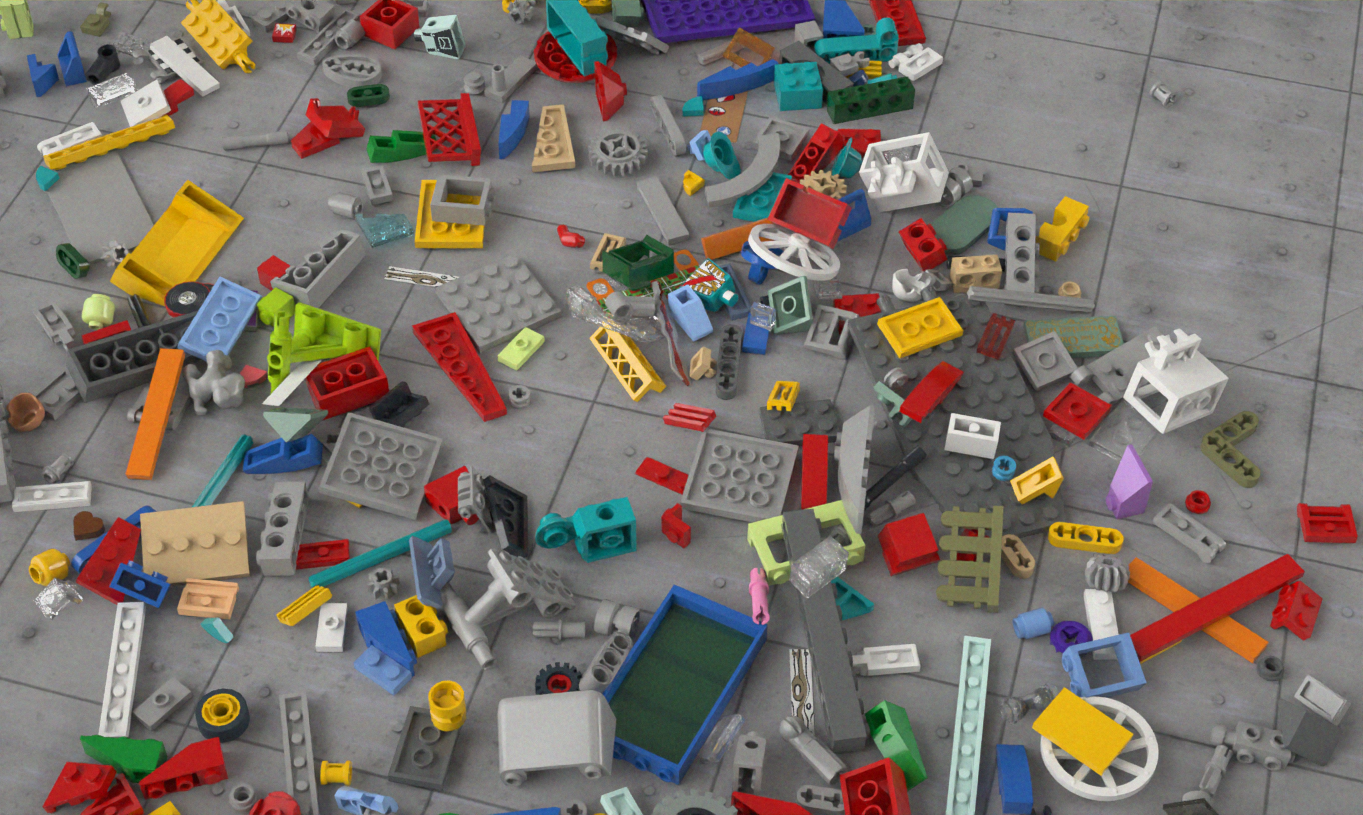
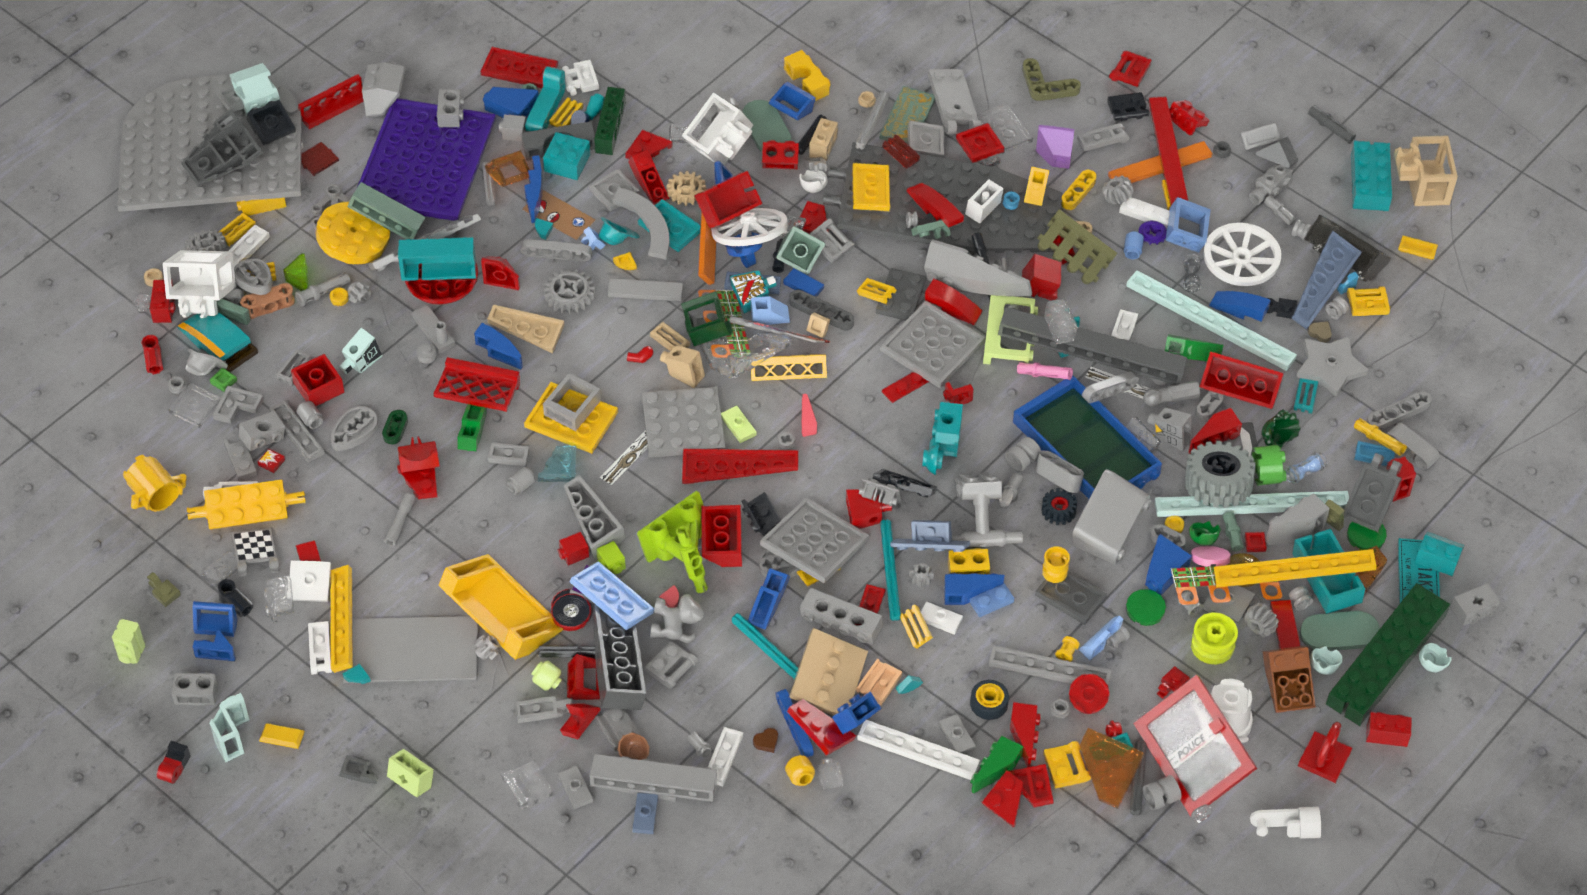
camera: 65 degrees left, 5 degrees up
dark green plate [56,243,90,279] -> none
orange tile [125,348,186,480] -> none
white tile [150,36,220,97] -> none
white sticker [262,359,323,406] -> none
slope [263,407,328,442] -> none
light grey piece [605,291,655,322] -> none
red tile [663,403,716,432] -> none
clear tile [750,302,776,331] -> none
light grey plate [830,51,870,76] -> none
teal piece [831,138,863,179] -> none
light grey brick [1004,213,1040,306] -> none
yellow tile [1032,687,1133,776] -> none
white piece [1123,329,1229,434] -> none
red plate [1185,490,1211,514] -> none
none -> red slope [560,703,601,740]
none -> tan torso [660,345,705,388]
none -> coral slope [802,394,817,437]
none -> light grey beam [1082,371,1139,403]
none -> black plate [1107,92,1149,121]

